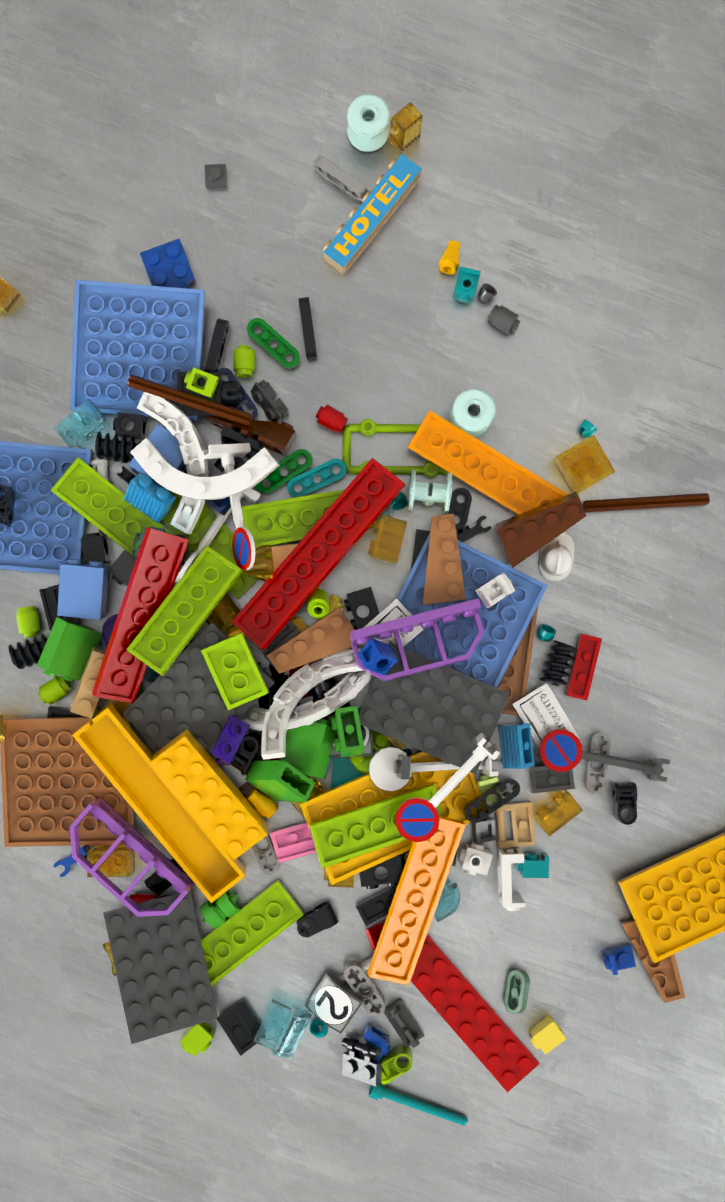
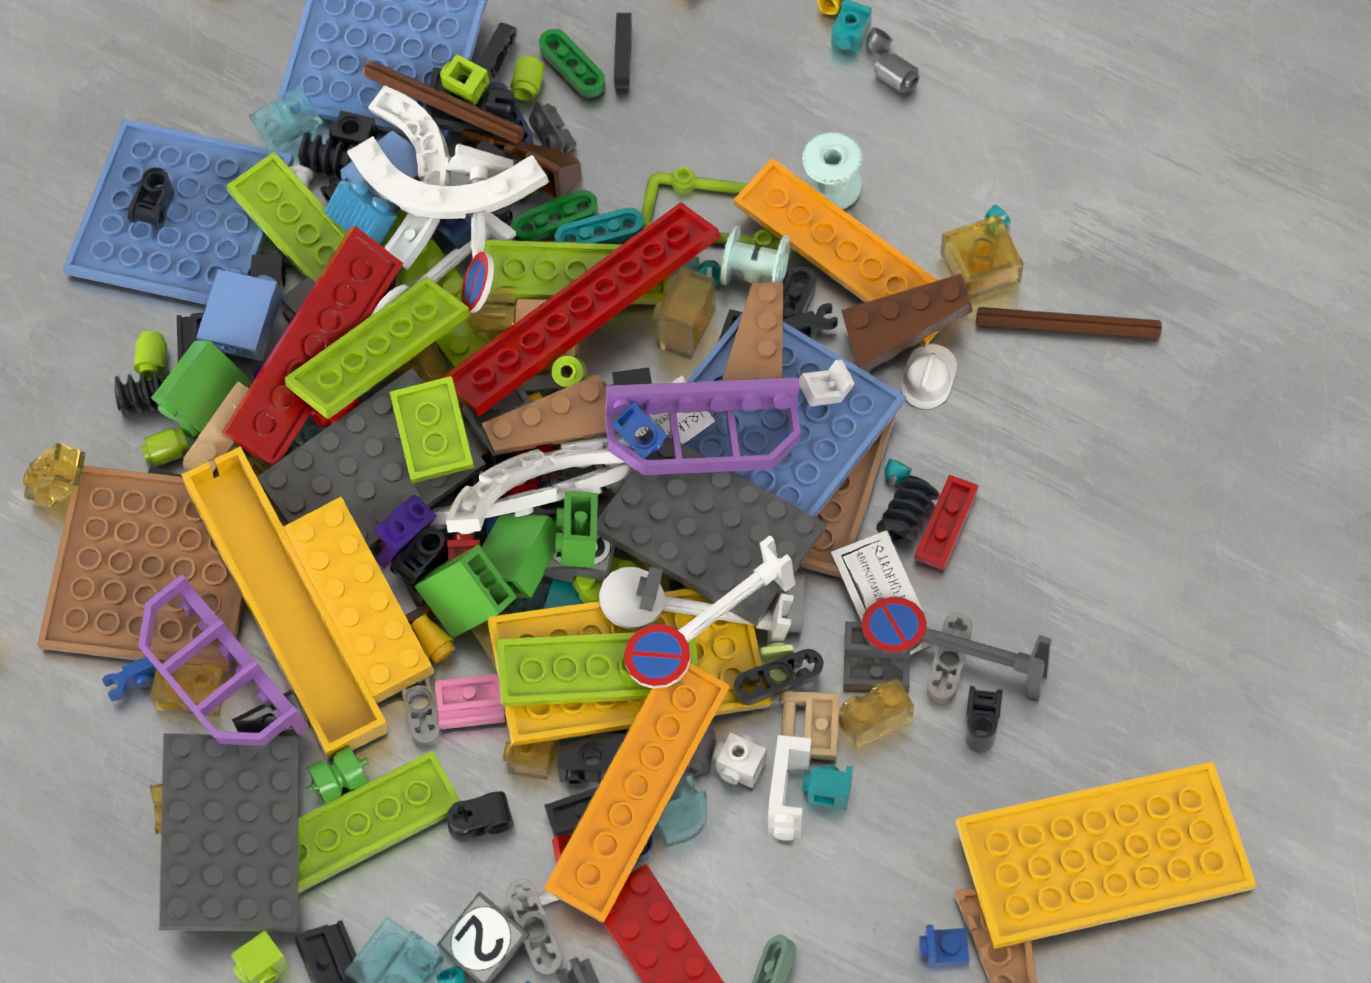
camera: 15 degrees right, 25 degrees down
red brick [315,404,348,433] -> none
dark grey plate [472,817,496,844] -> none
dark azure brick [498,723,535,769] -> none

